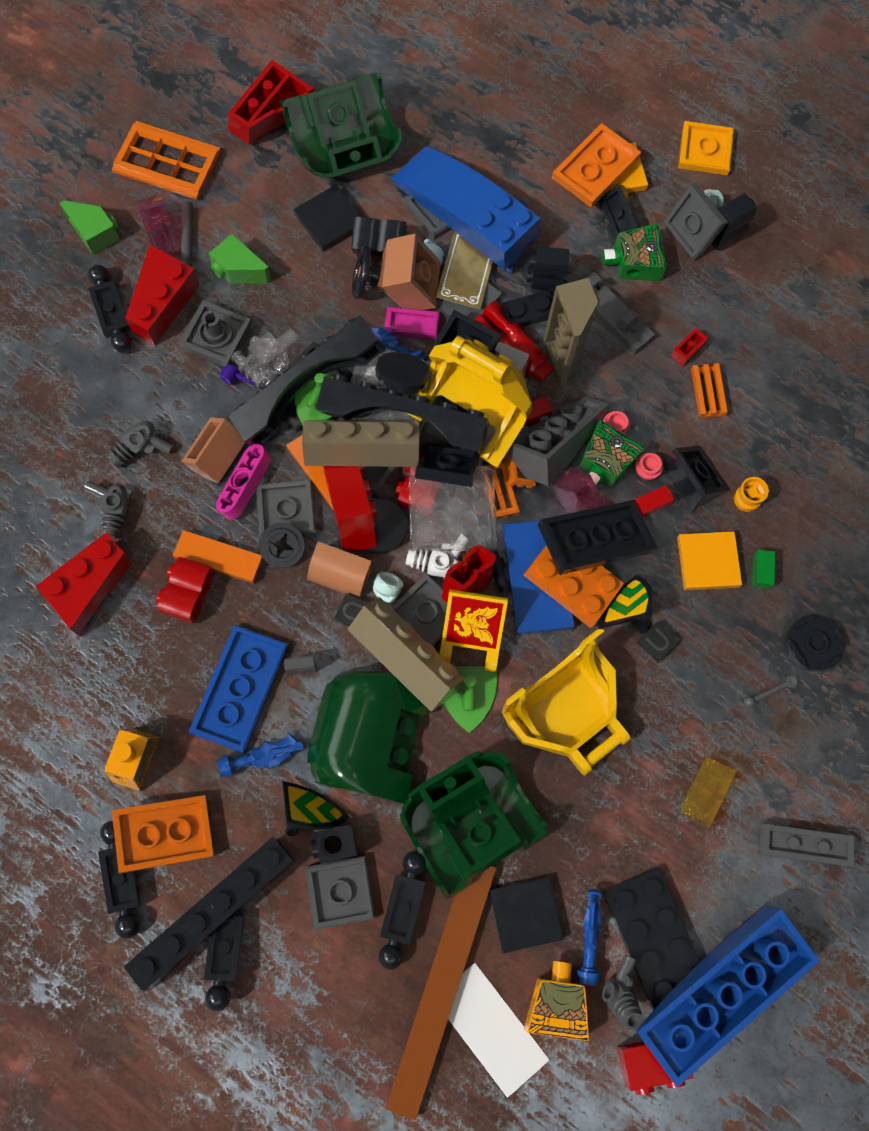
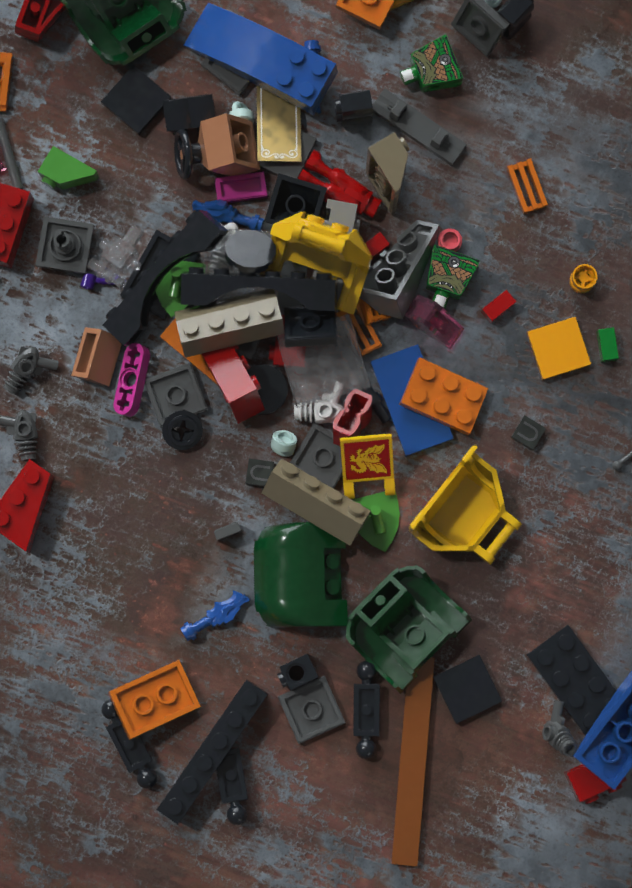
camera: 10 degrees left, 10 degrees up
light orange torso [105,728,161,791] -> none
red brick [156,557,215,625] -> none
orange tile [173,530,263,584] -> none
blue tile [188,624,289,754] -> none
shield [282,781,350,837] -> none
nougat brick [307,541,372,599] -> none
white sticker [448,963,549,1098] -> none
black plate [500,290,553,327] -> none
torso [524,961,589,1041] -> none
black plate [537,500,657,575] -> none
blue piece [577,889,601,985] -> none
black plate [599,184,642,239] -> none
shield [599,575,654,634] -> none
coral plate [635,453,663,480] -> none
black slope [663,446,729,511] -> none
red piece [671,328,708,367] -> none
clear yellow hinge [680,756,737,830] -> none

